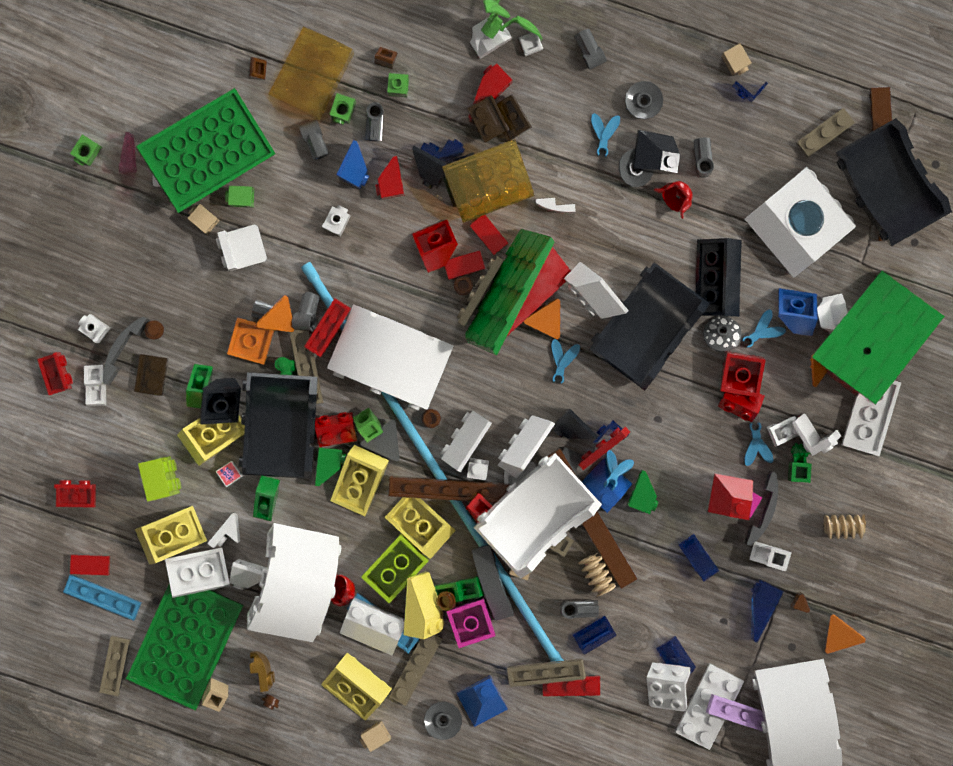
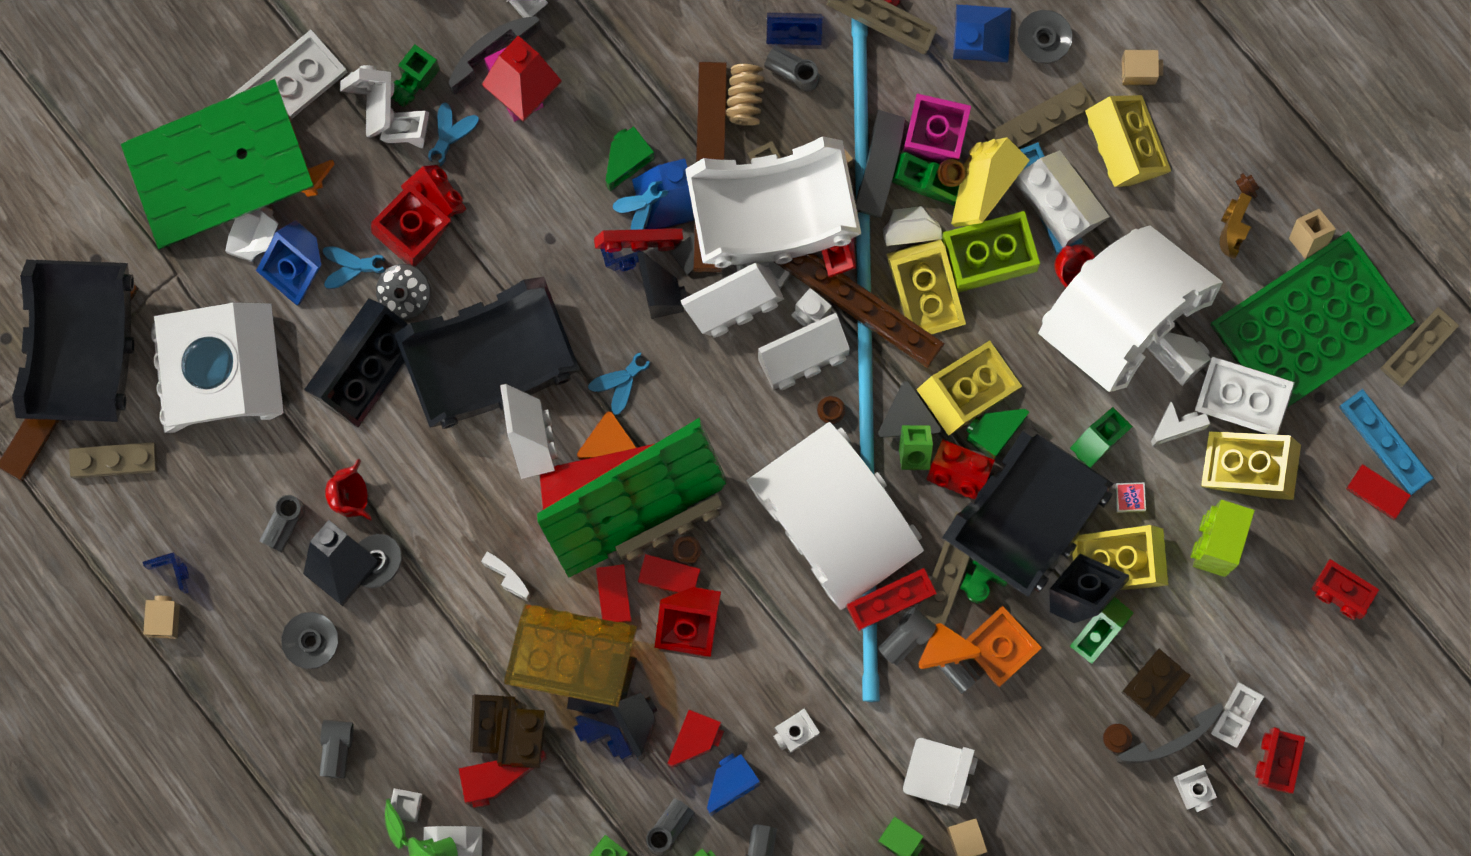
camera: 150 degrees left, 10 degrees down
dark azure piece [591,113,620,157] -> none
clear blue slope [678,534,719,582] -> none
none -> white slope [883,206,942,246]

